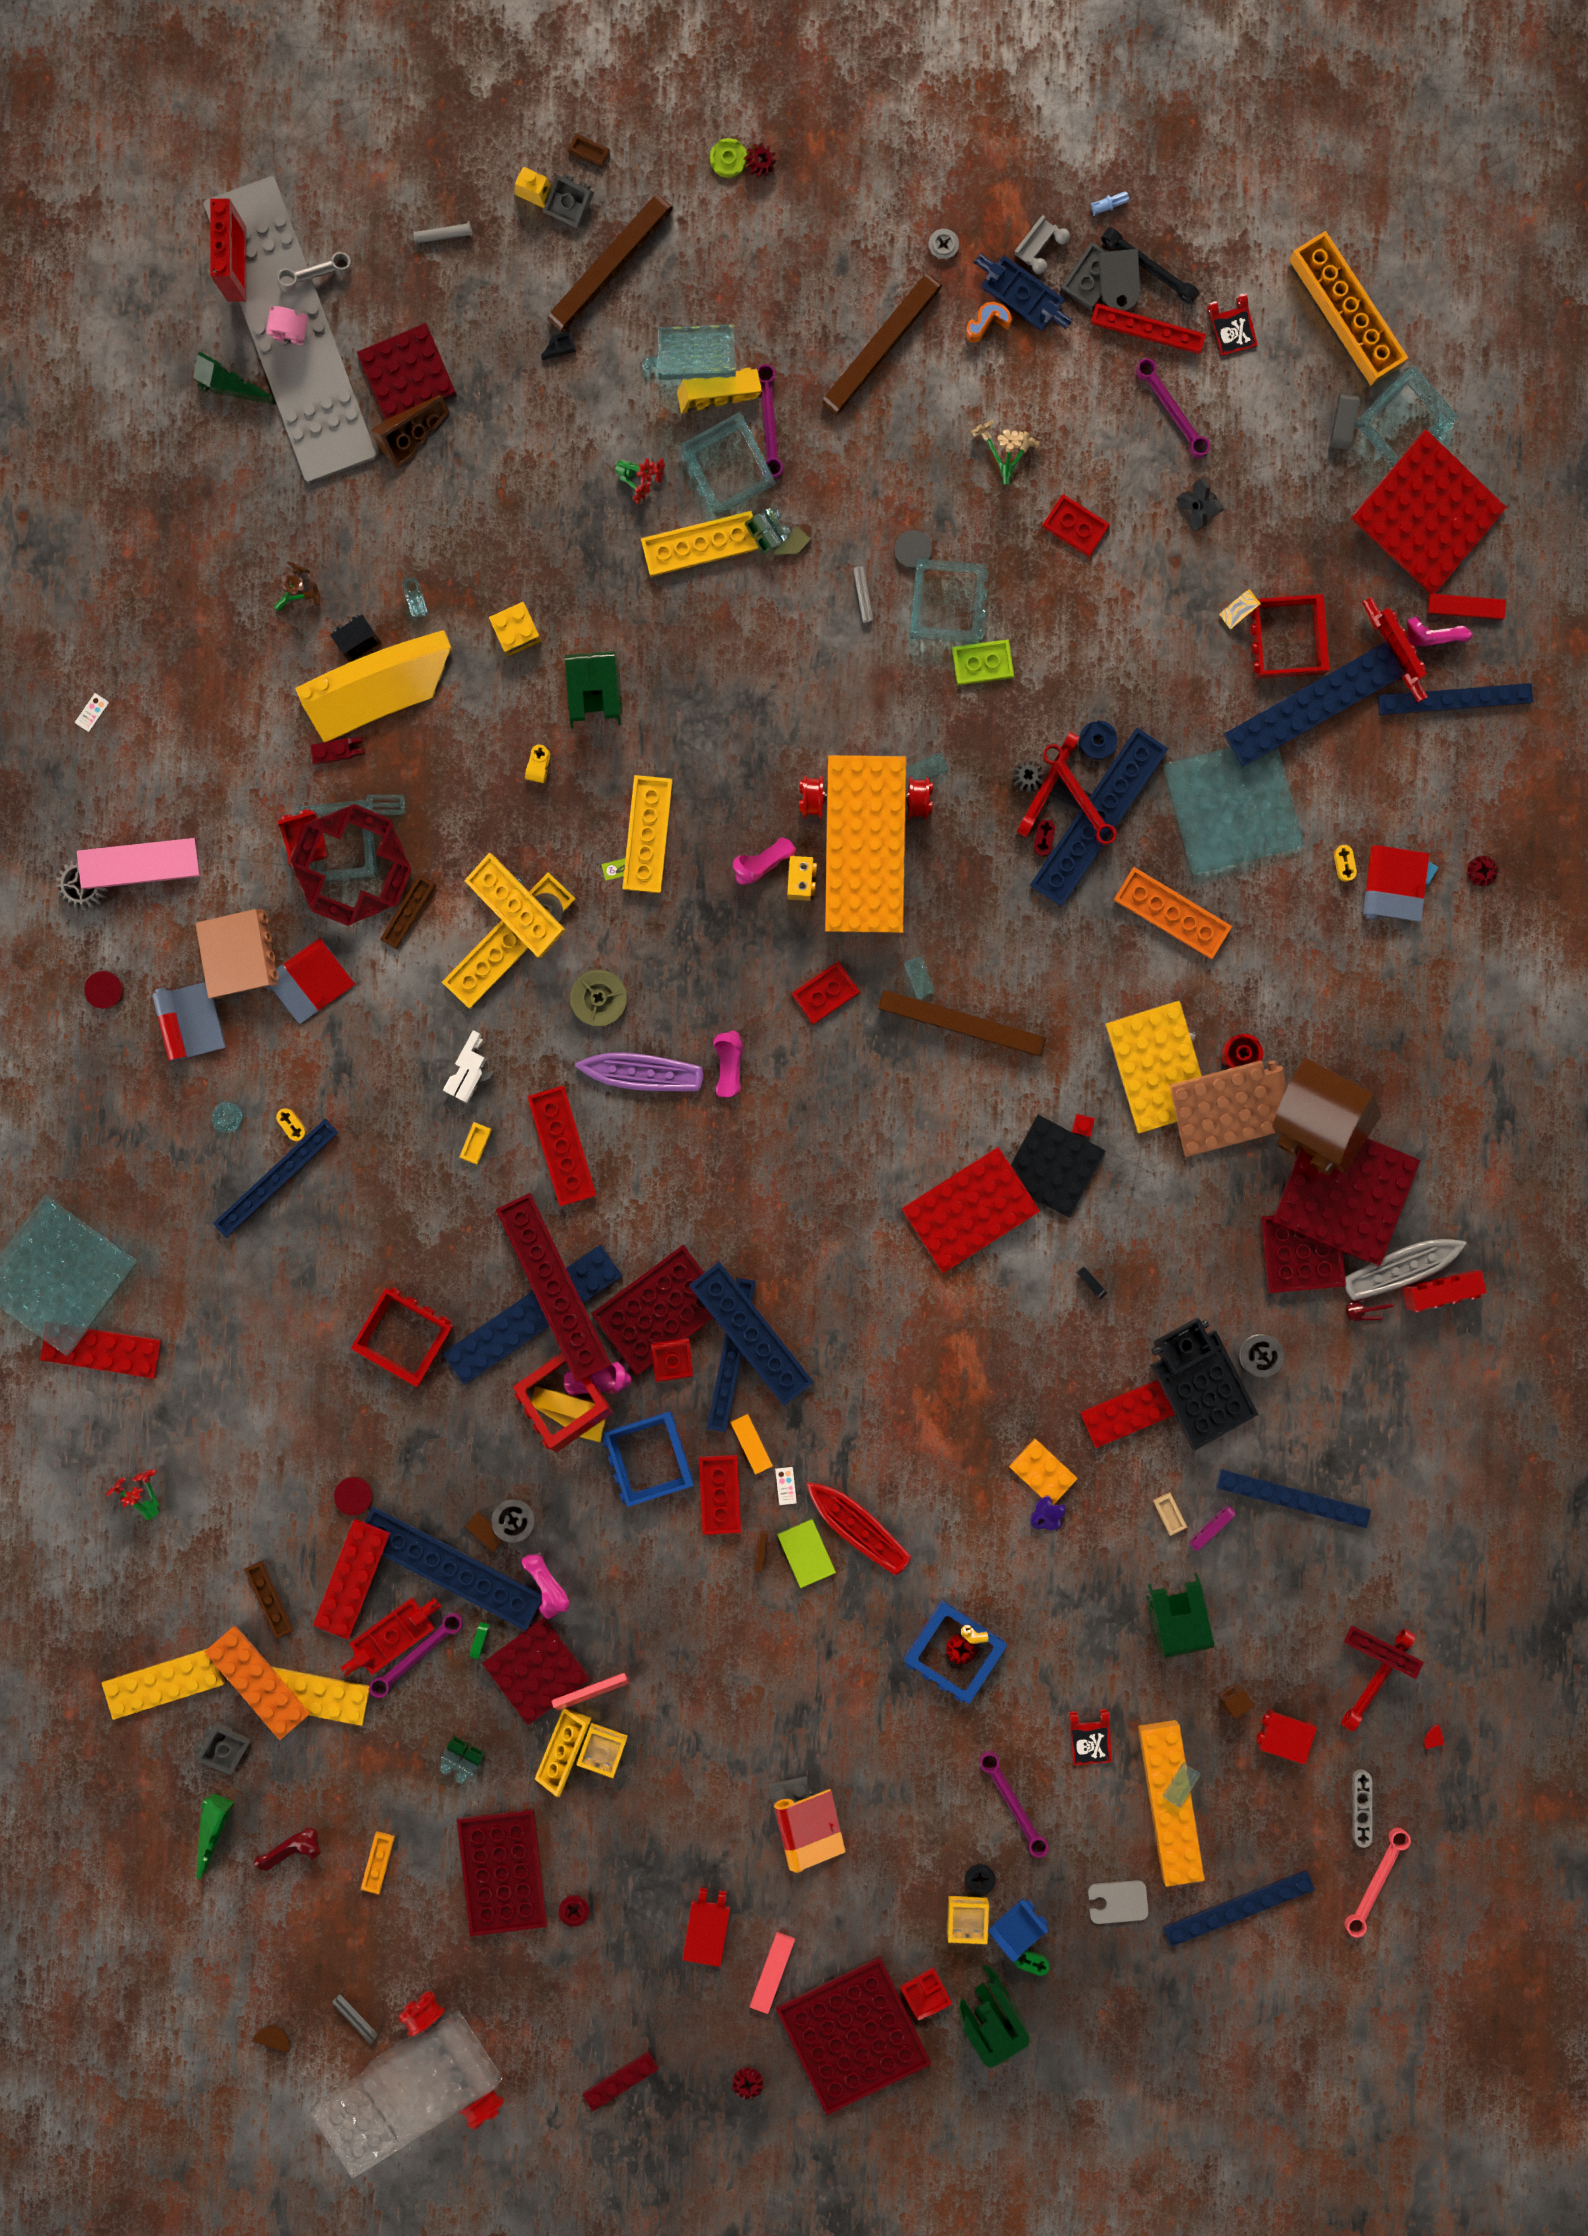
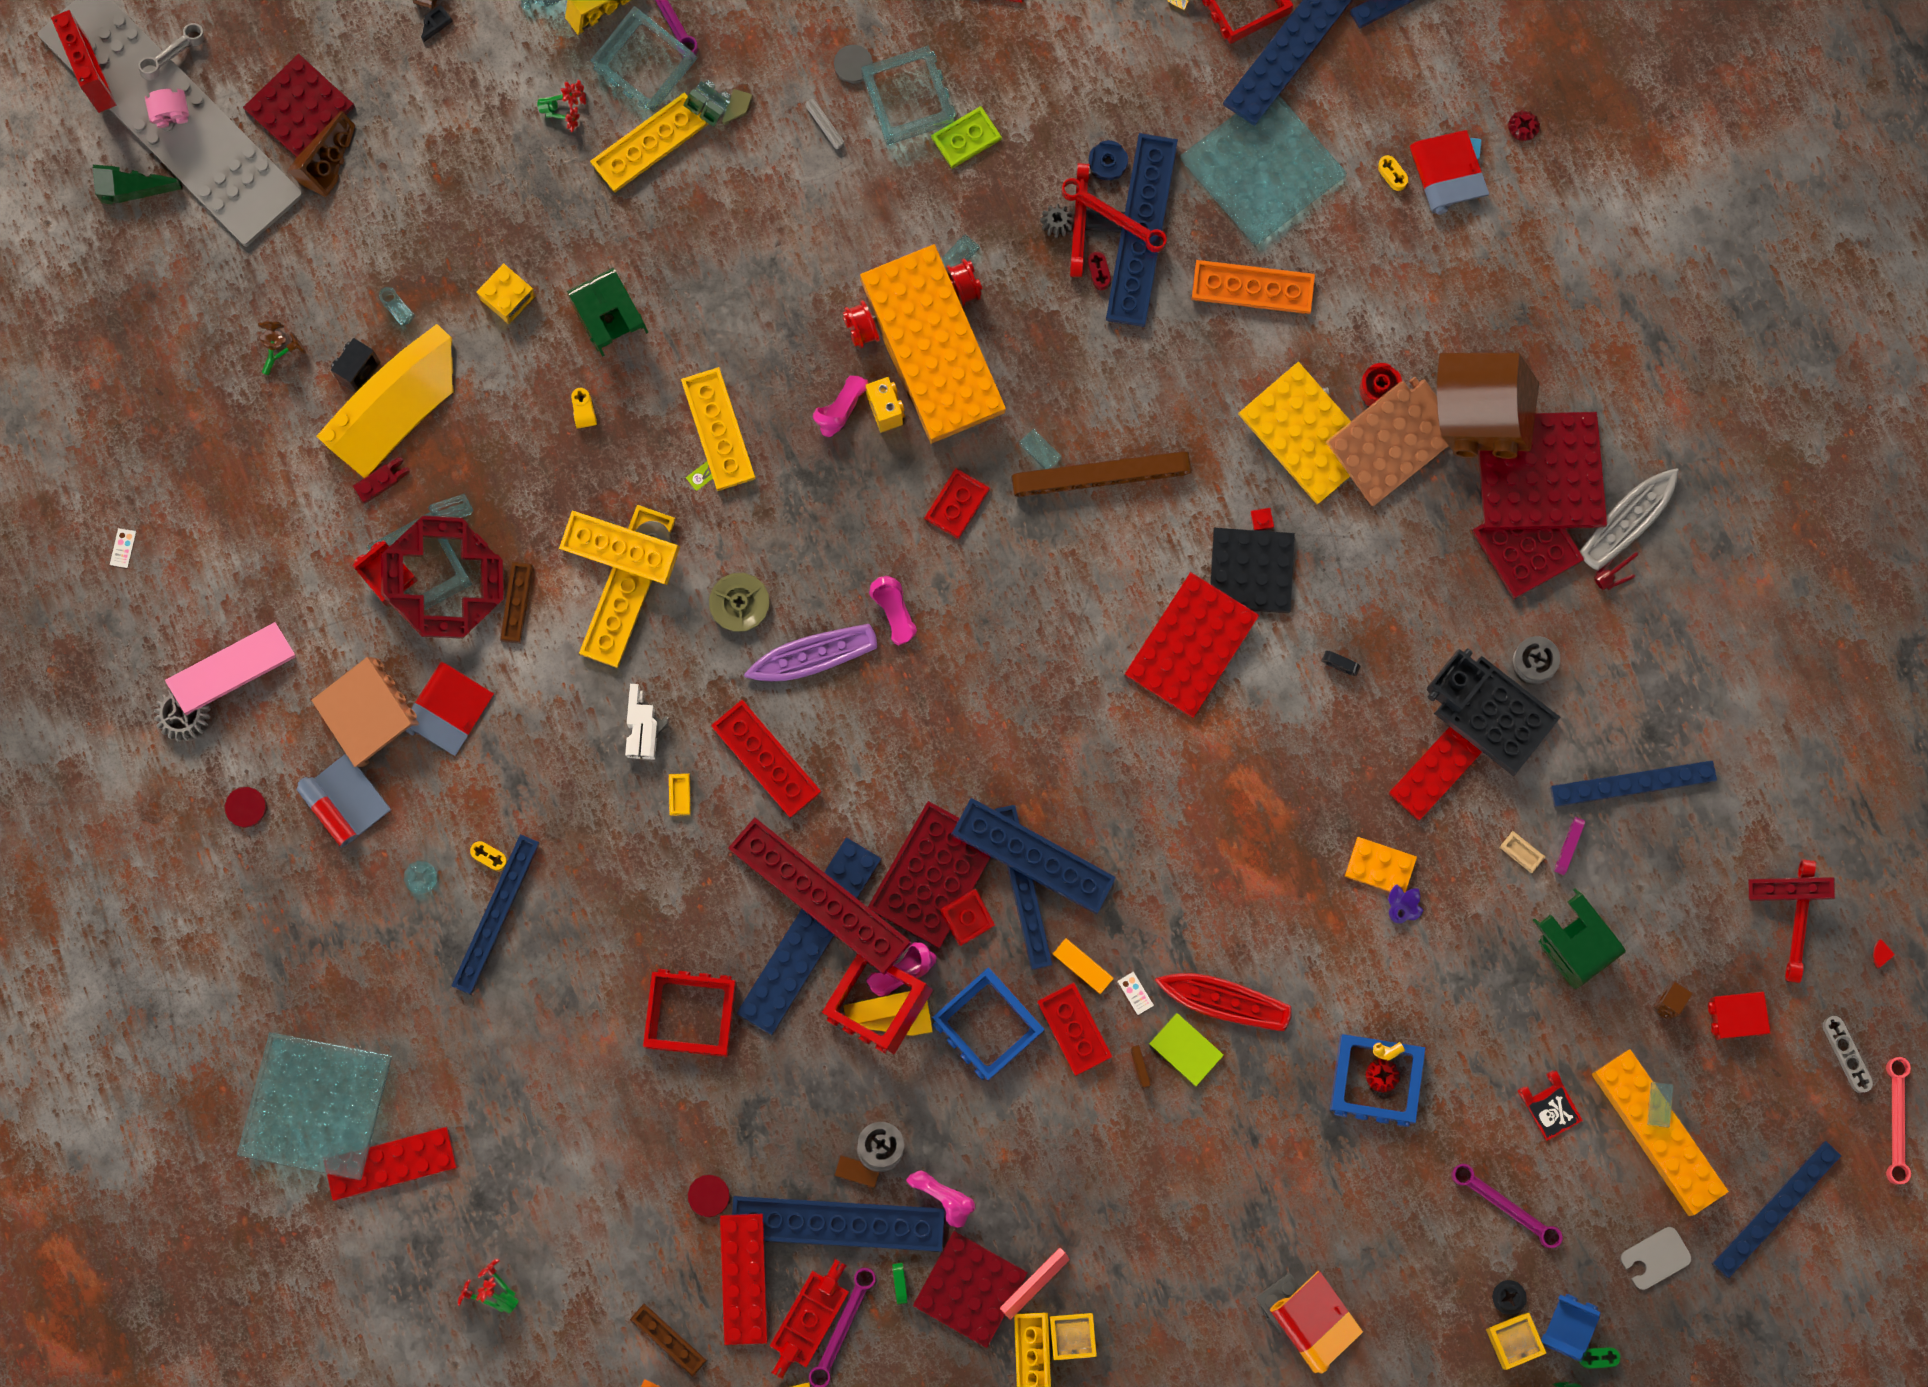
camera: 30 degrees left, 10 degrees down
red wedge [1402,1270,1487,1313] -> none

